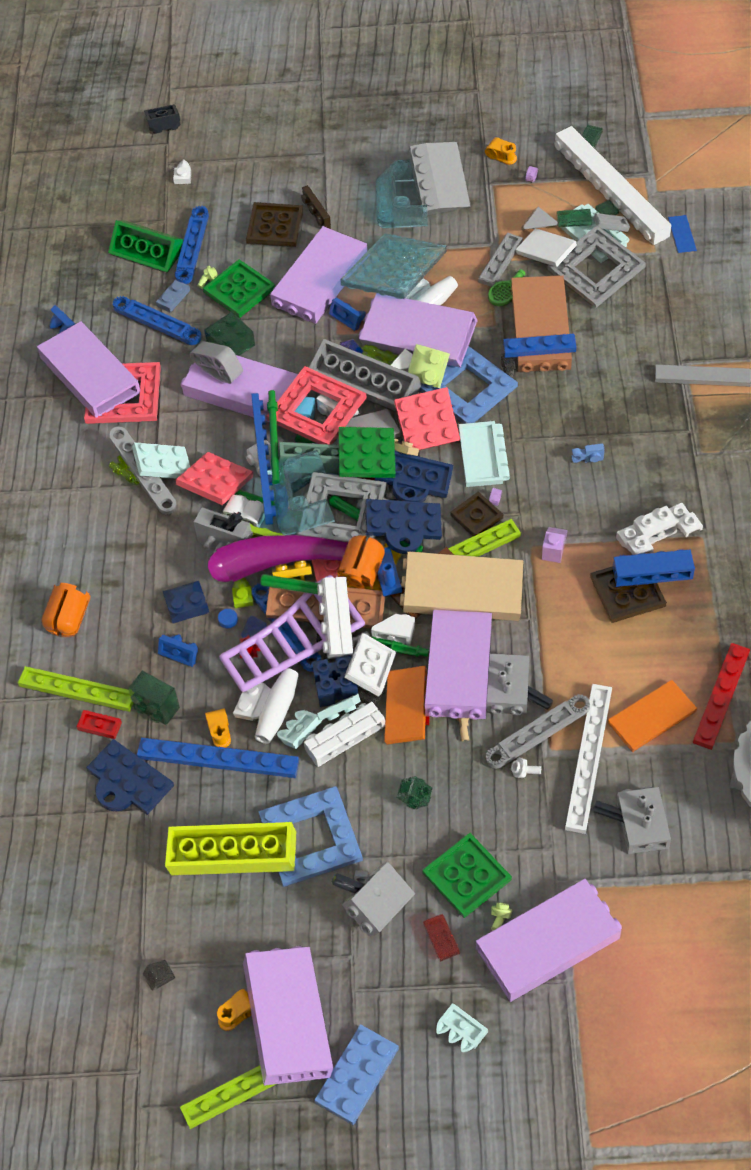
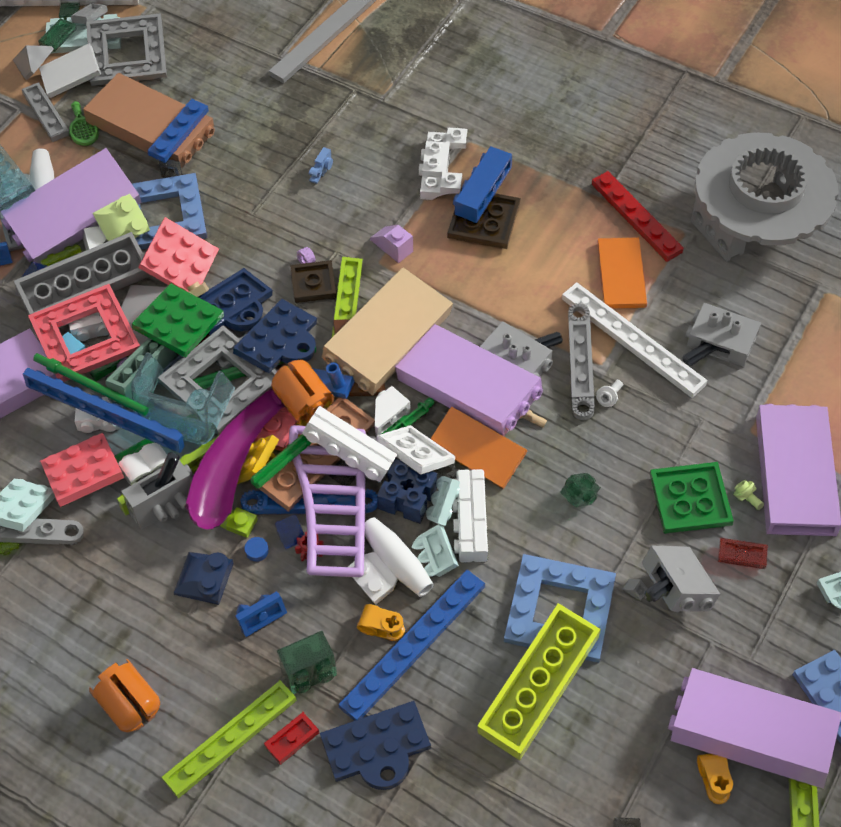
camera: 60 degrees left, 0 degrees up
light aqua hinge [459,421,510,487] -> none

